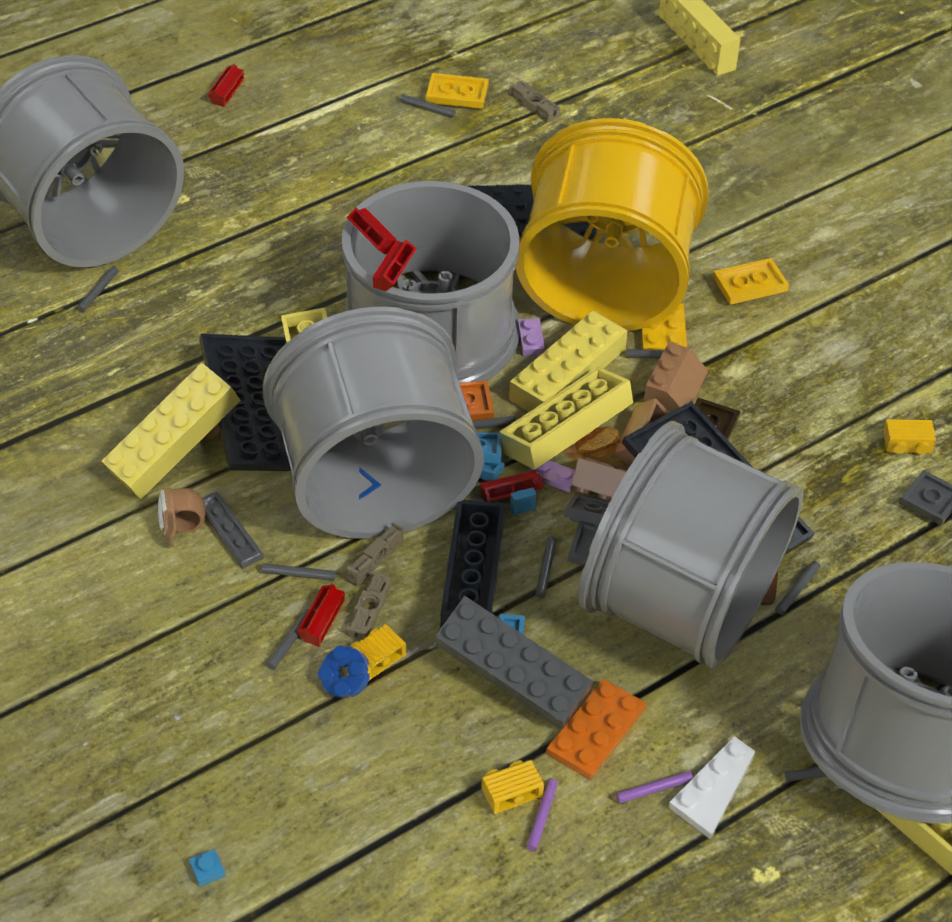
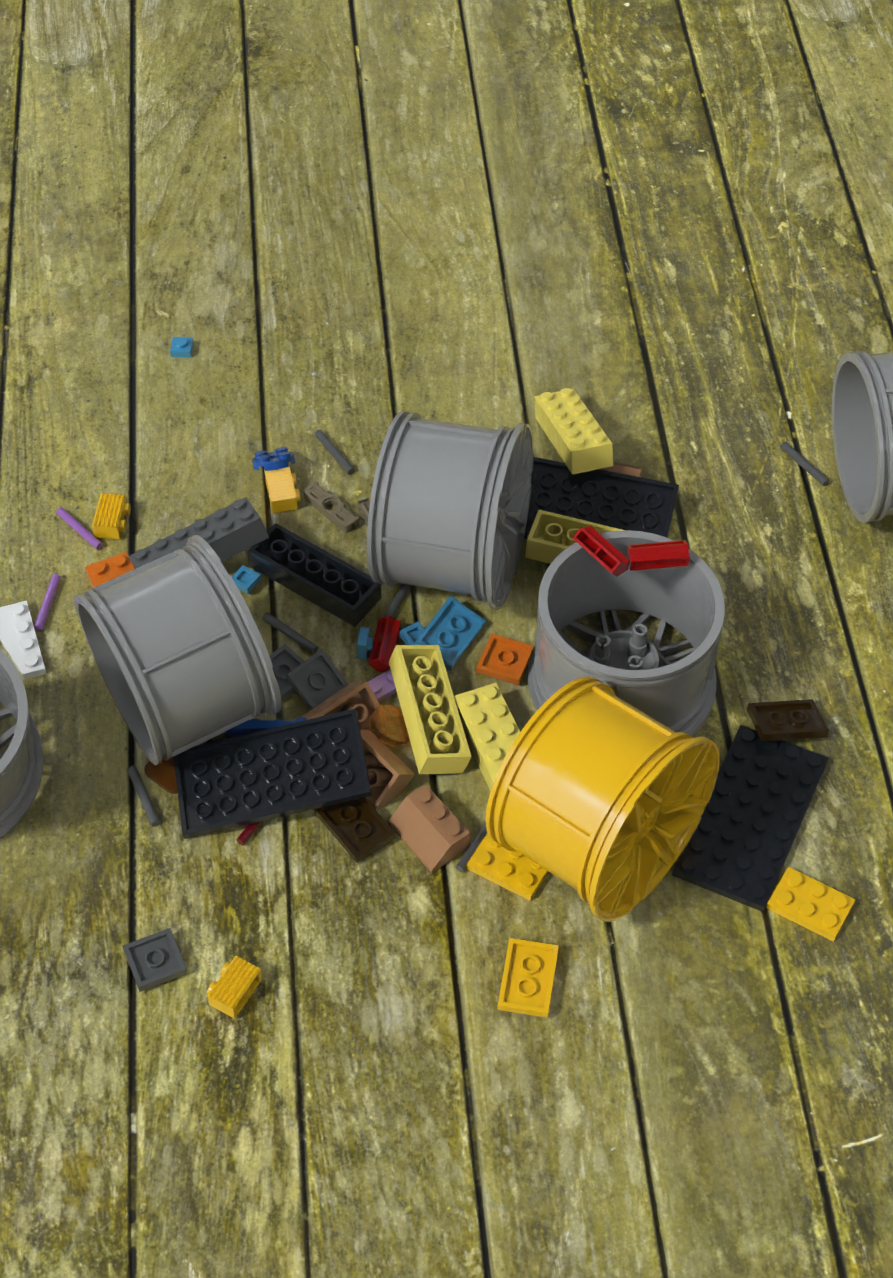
camera: 120 degrees right, 5 degrees up
medium nougat piece [158,488,206,547] -> none
red piece [296,584,345,647] -> none
dark grey bar [472,416,515,429] -> none

